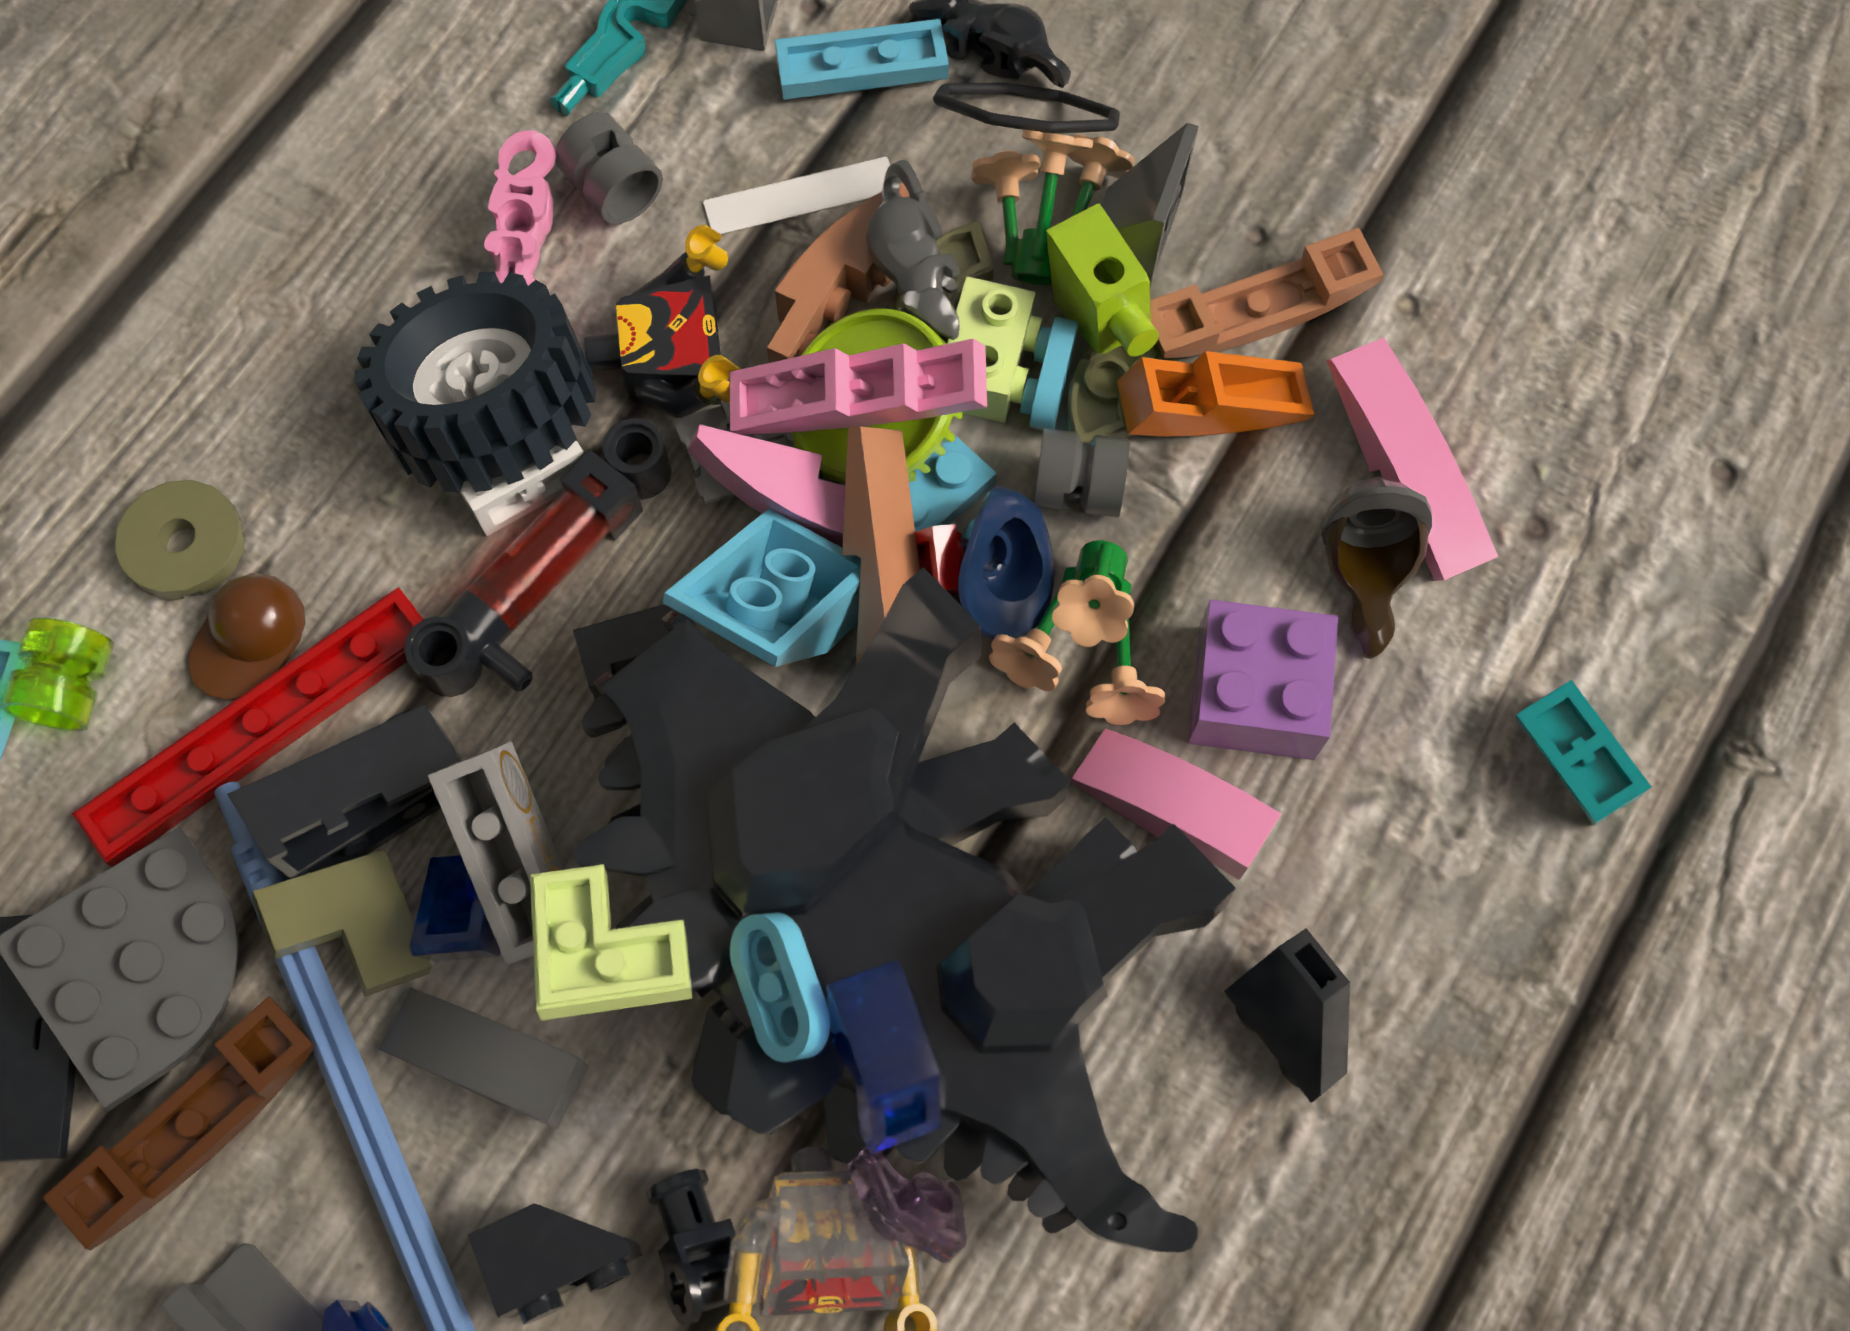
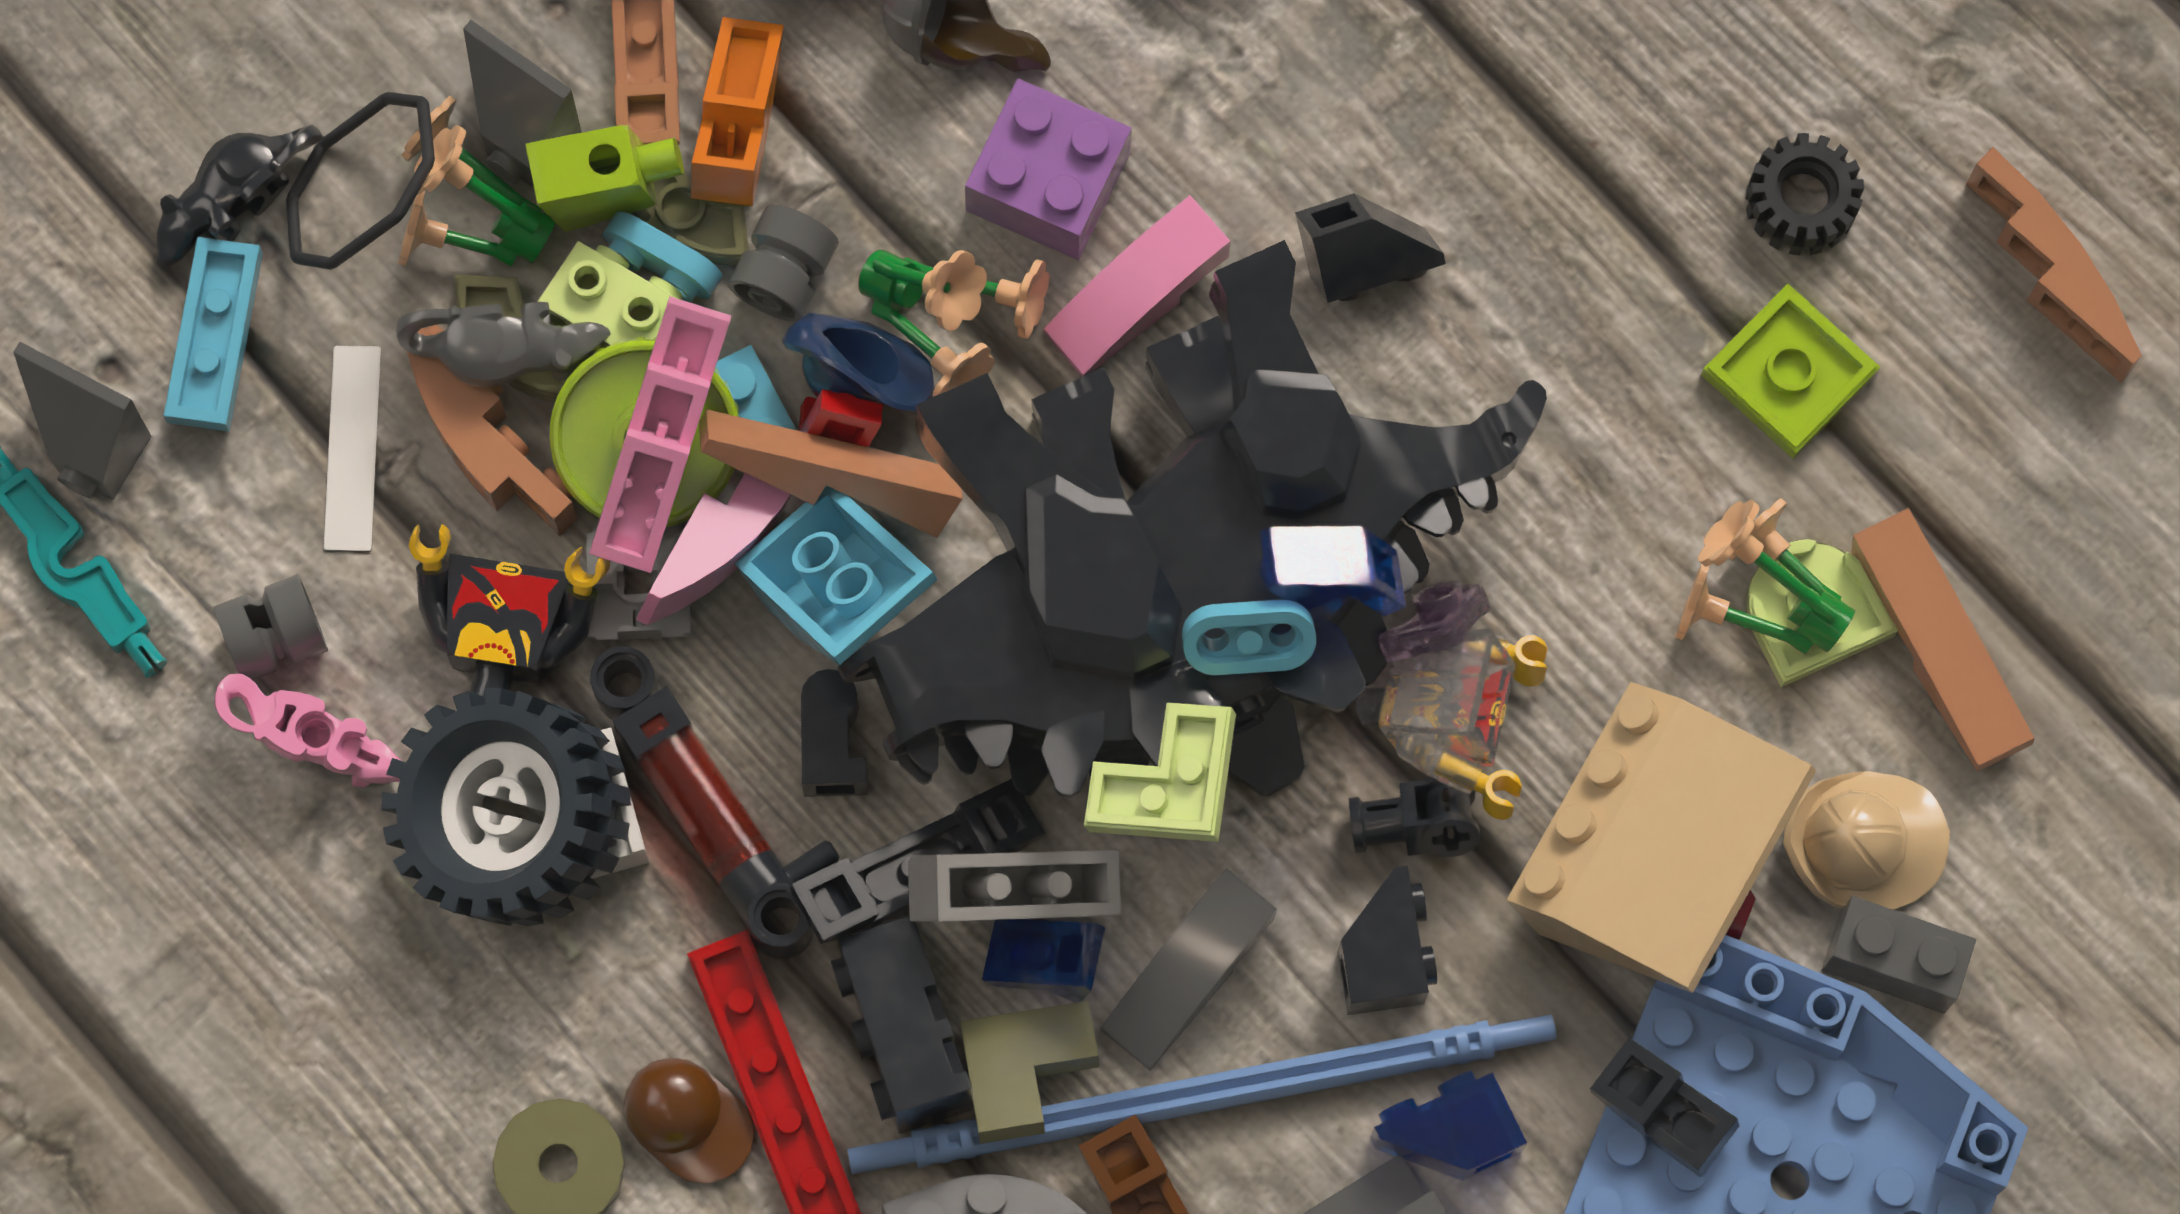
camera: 75 degrees left, 5 degrees up
none -> black slope [789,779,1045,944]

